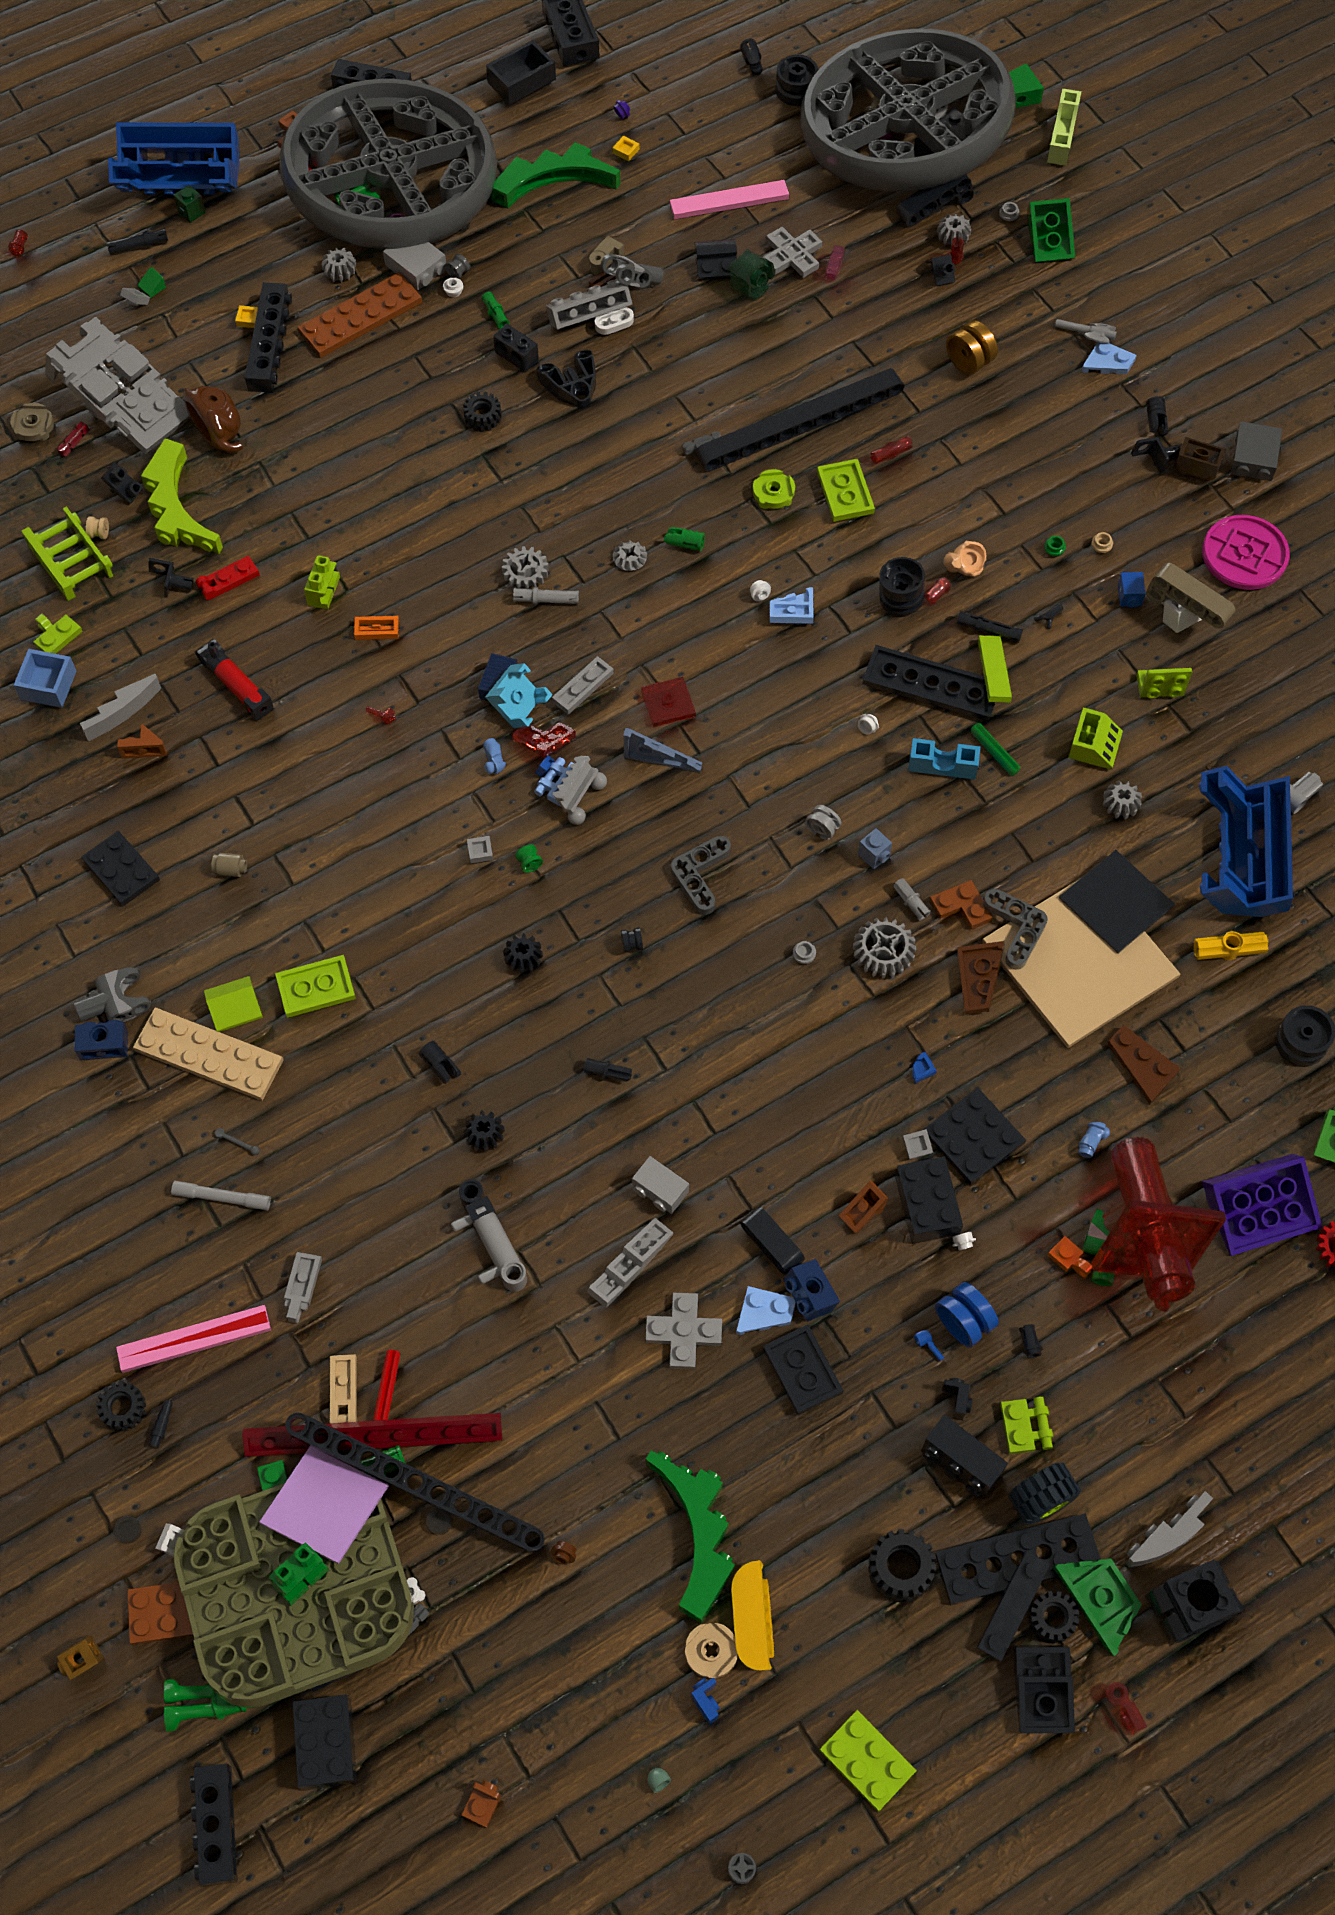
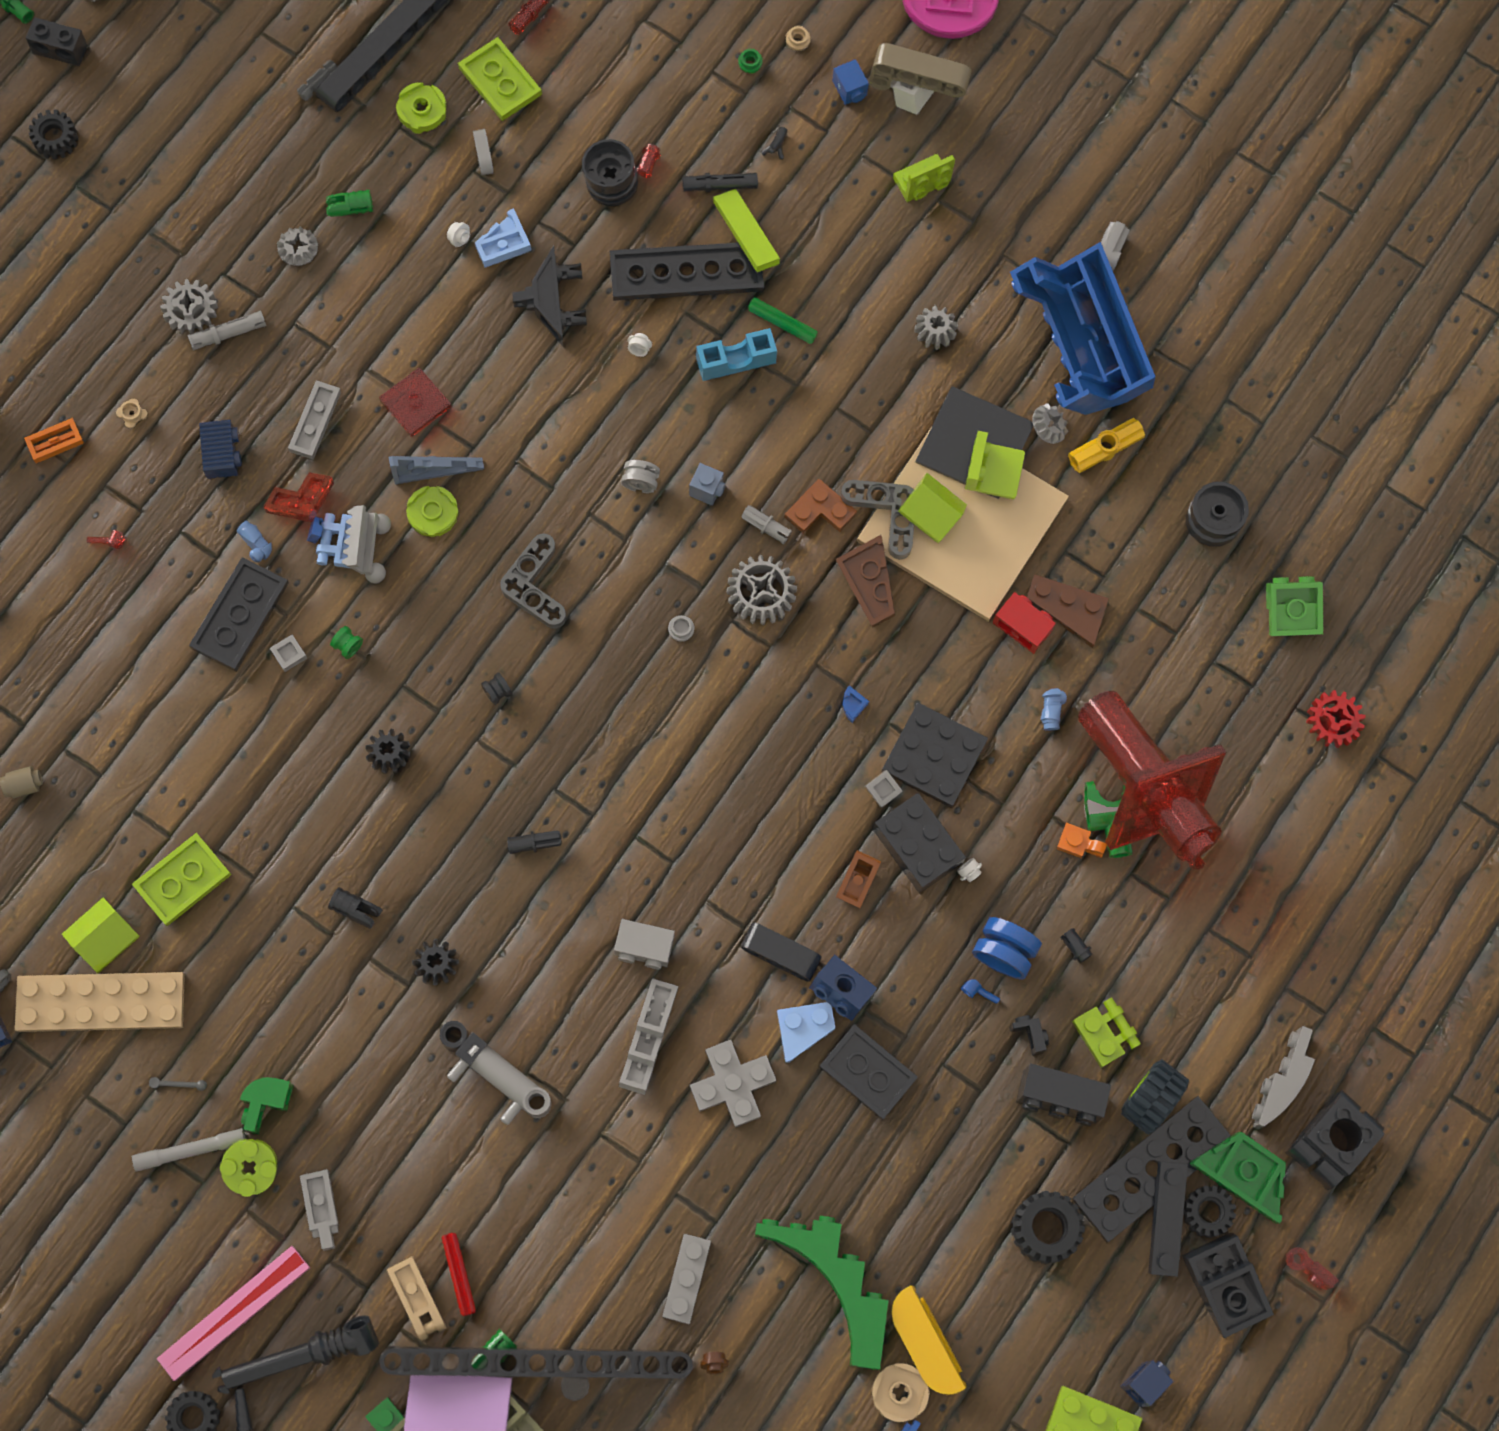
camera: 30 degrees left, 10 degrees up
dark red plate [242,1413,503,1457] -> none
medium azure panel [485,663,553,728] -> none
black connector [537,350,596,408] -> none
light nougat hair [943,540,987,577] -> none
lime slope [1068,707,1123,770] -> none
dark purple slope [1202,1154,1322,1256] -> none
none -> tan plate [116,399,148,428]
none -> black plate [189,557,289,672]
none -> black piece [212,1315,379,1394]
none -> lime plate [220,1139,277,1197]
none -> green brick [240,1077,294,1135]
none -> lime tile [406,486,459,537]
none -> light grey beam [473,129,494,175]
none -> black connector [512,246,587,348]
none -> light grey plate [662,1234,711,1324]
none -> lime slope [898,473,967,543]
none -> lime bracket [965,431,1025,499]
none -> red brick [993,592,1056,654]
none -> light grey gear [1032,403,1069,444]
none -> dark blue brick [1120,1360,1174,1407]

